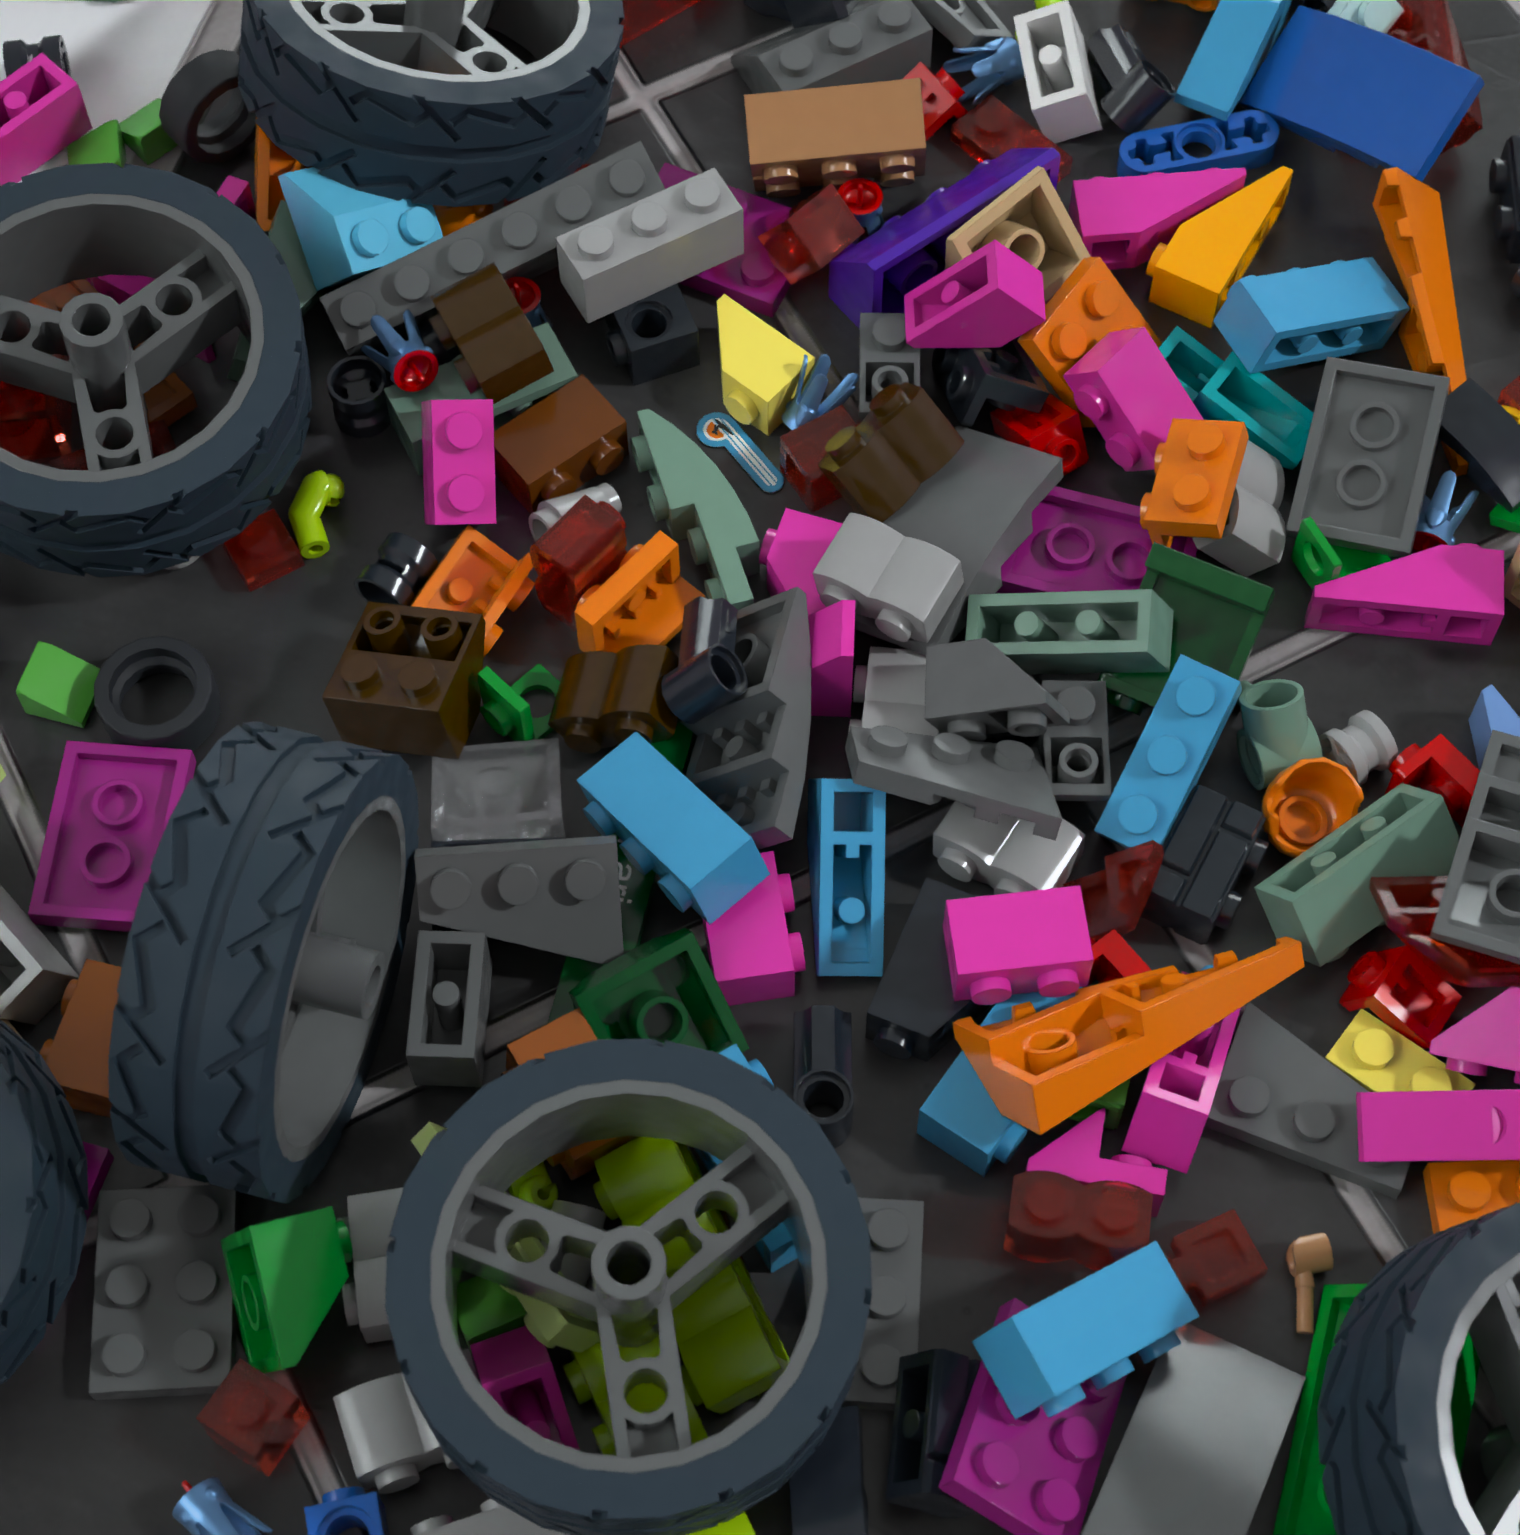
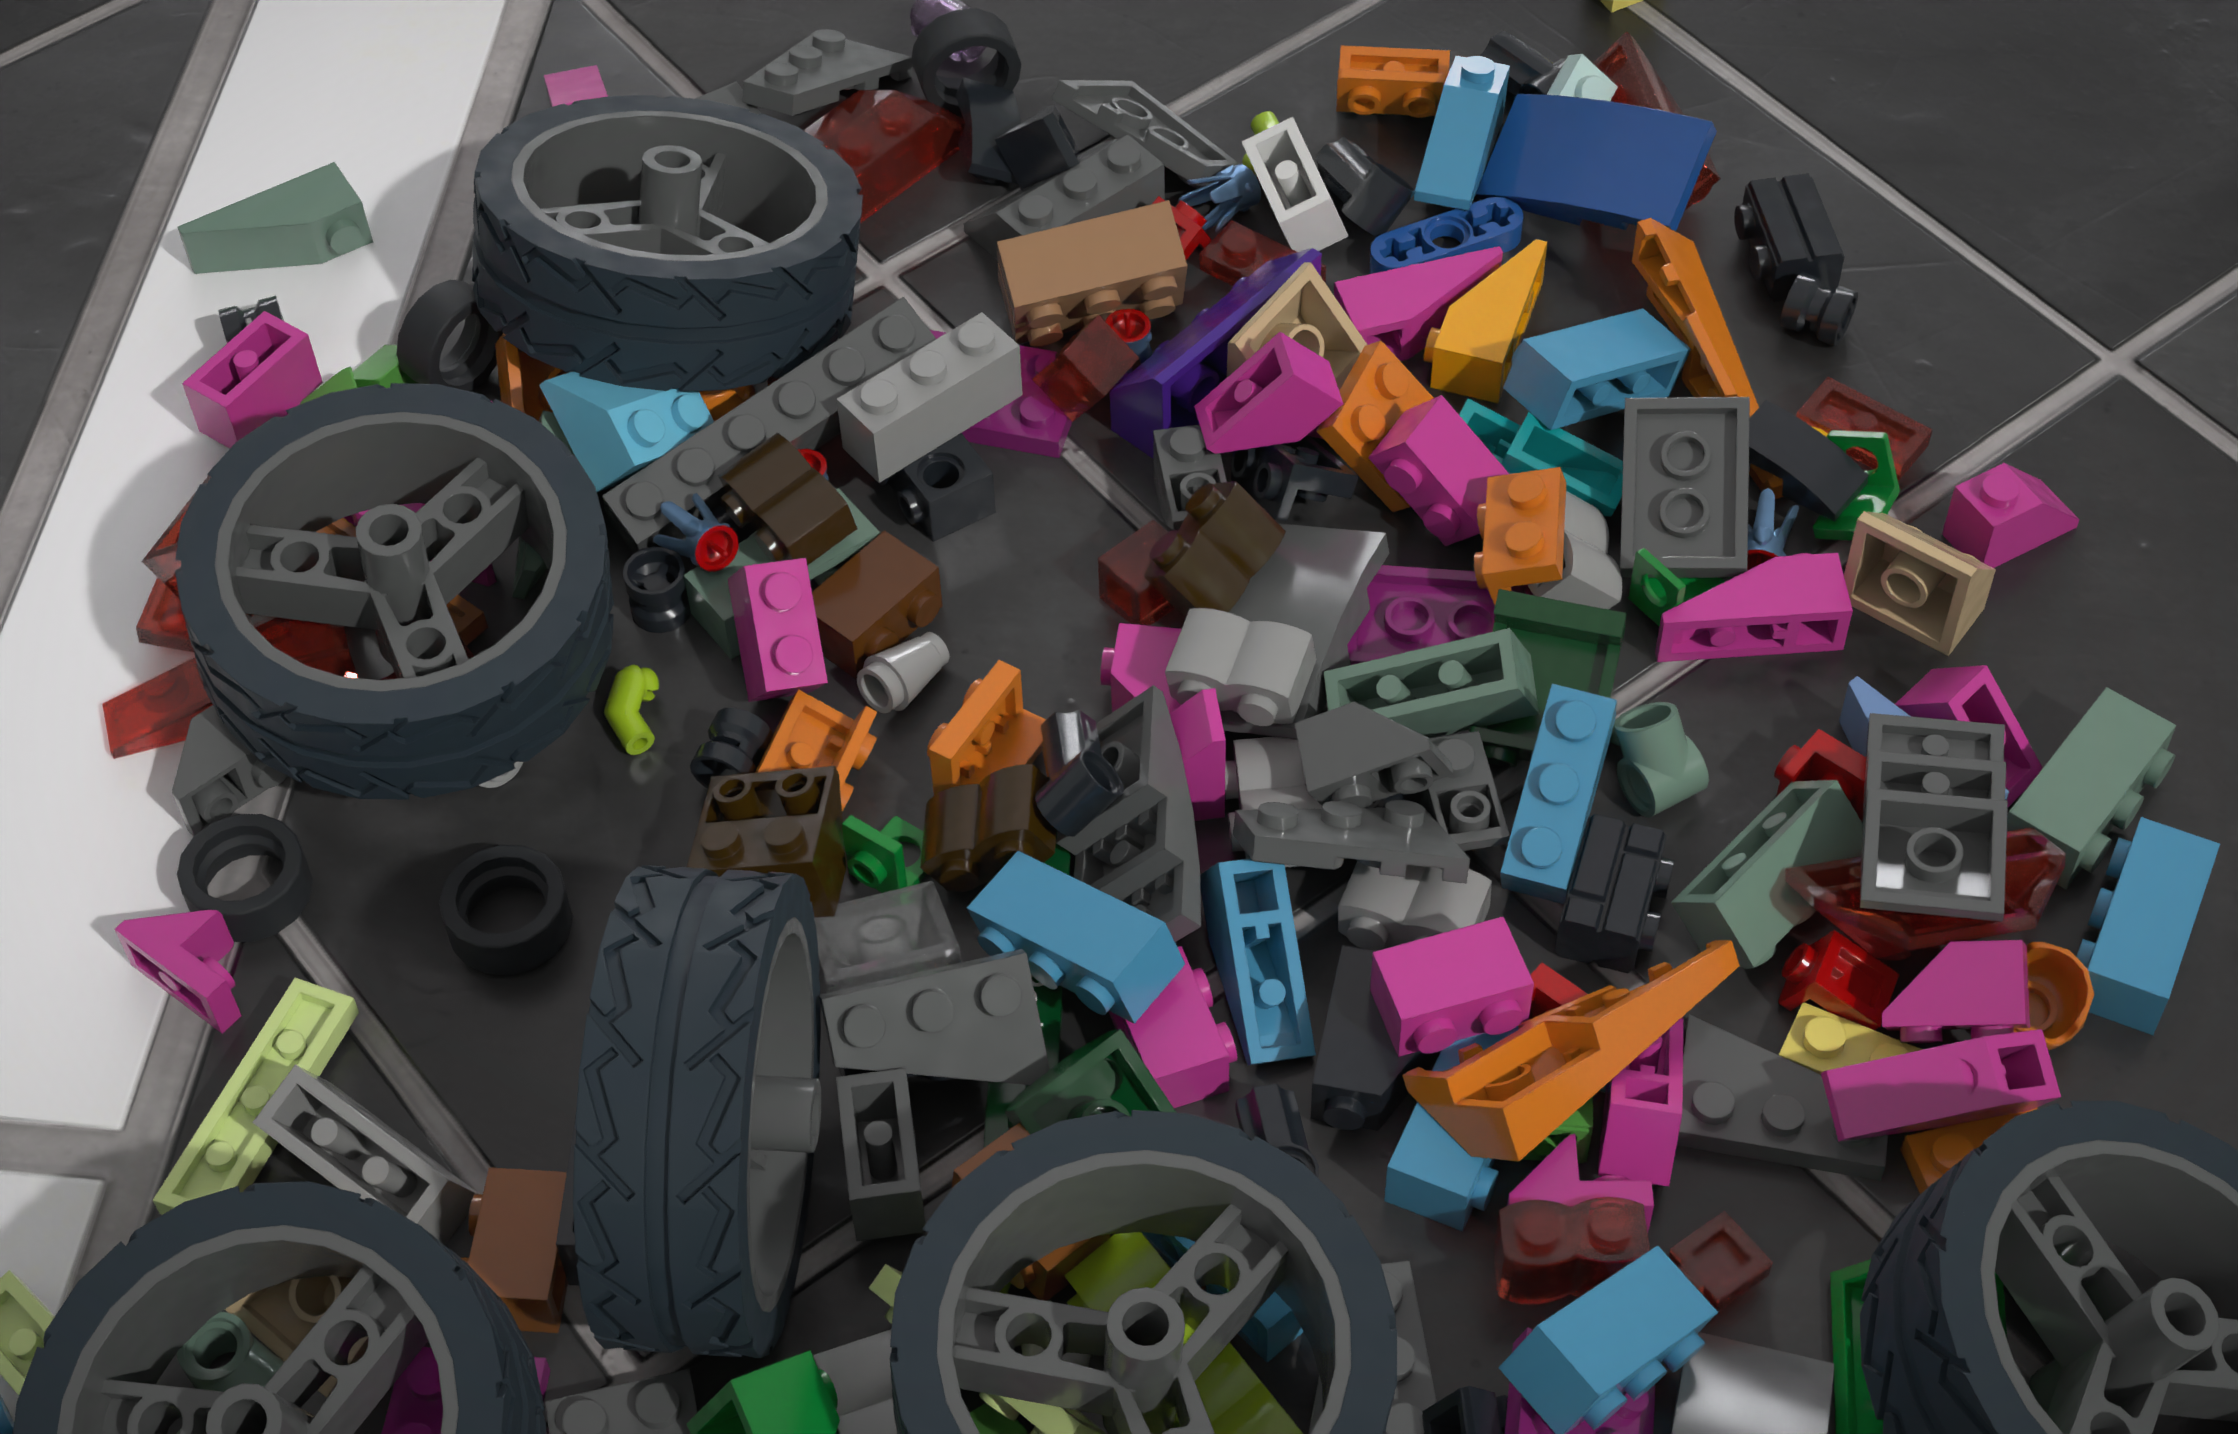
camera: 10 degrees left, 10 degrees down
bright green slope [16,641,100,728] -> none
magenta plate [28,740,197,932] -> none
clear red plate [222,508,304,592] -> none
clear red brick [530,495,627,632] -> none
sand green slope [630,408,760,610] -> none
dark azure sticker [696,412,784,493] -> none
light yellow slope [717,294,815,436] -> none
flat silver piece [781,354,859,443] -> none
red bracket [990,393,1089,476] -> none
clear red slope [1063,840,1164,942] -> none
orange hair [1261,757,1364,859] -> none
medium nougat hand [1286,1233,1333,1334] -> none
light grey wheel [1319,710,1398,785] -> none

